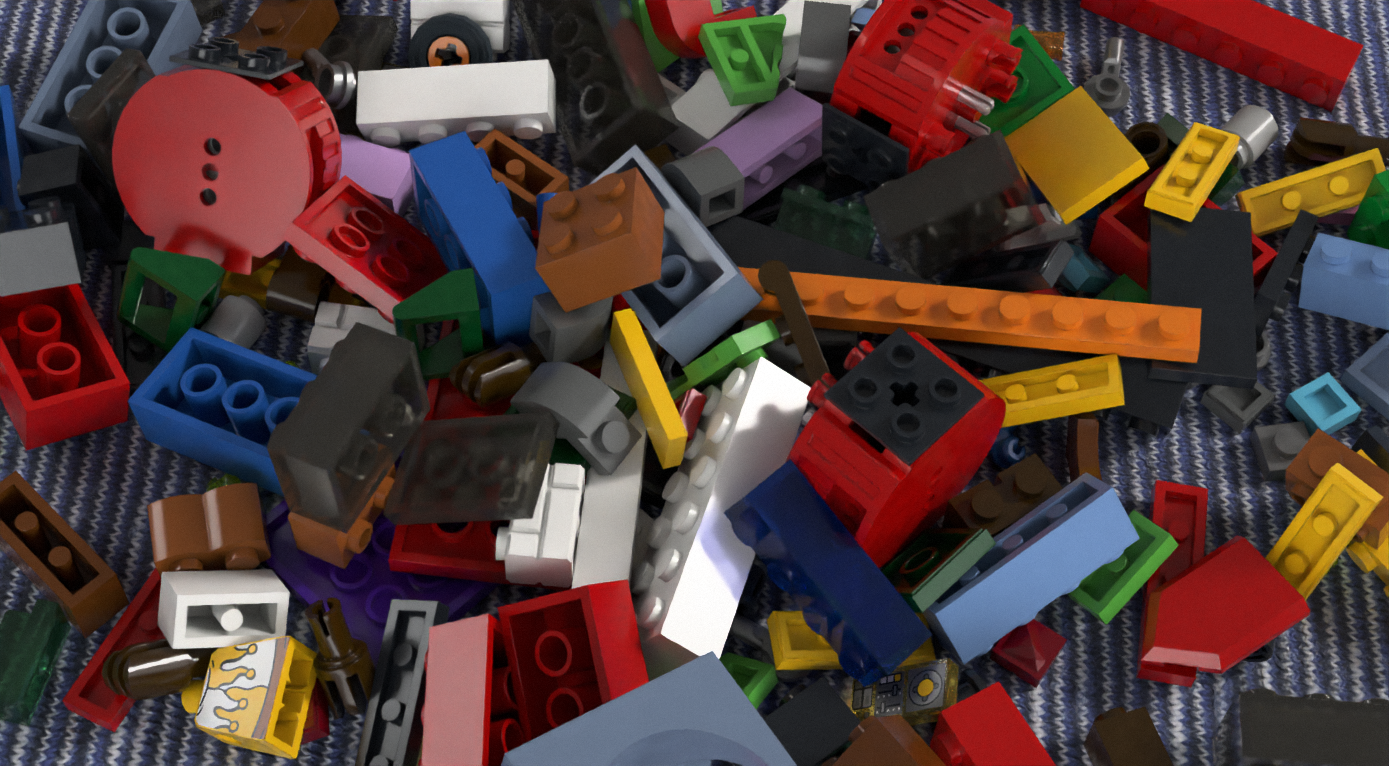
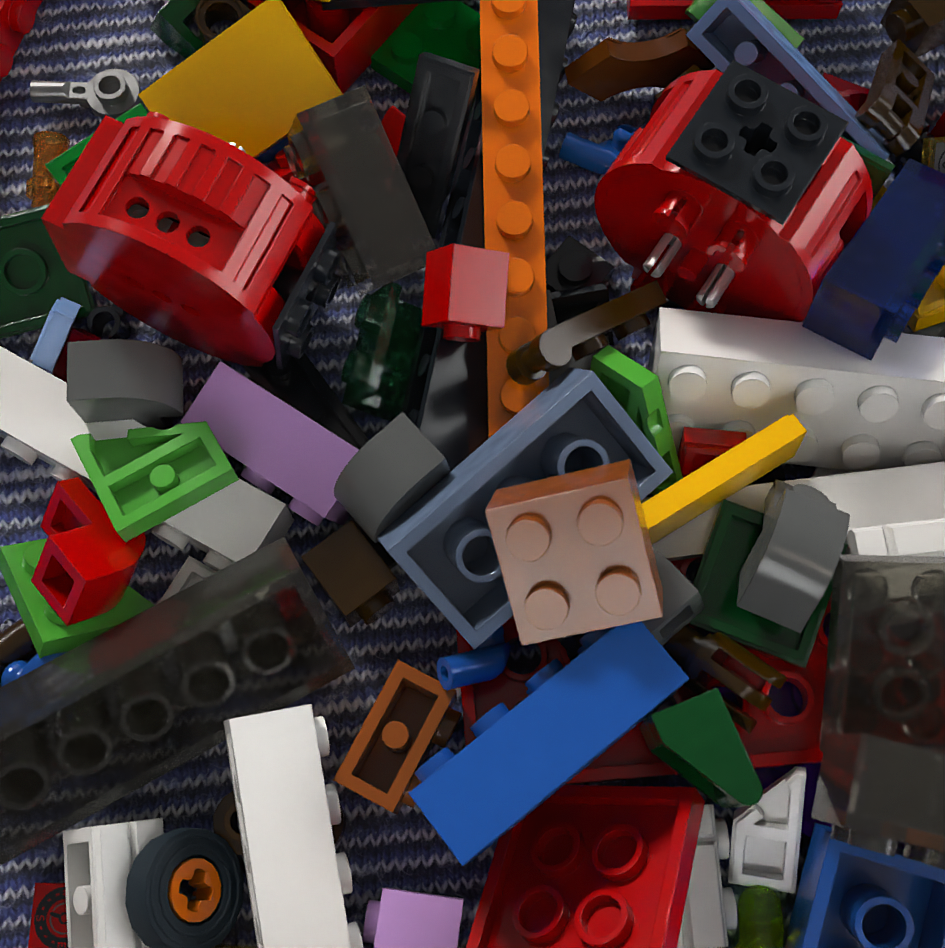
camera: 100 degrees left, 15 degrees up
yellow plate [979,353,1125,428] -> none
medium azure plate [1058,244,1110,294] -> none
none -> brick [421,243,510,342]
none -> dark brown plate [855,39,935,157]

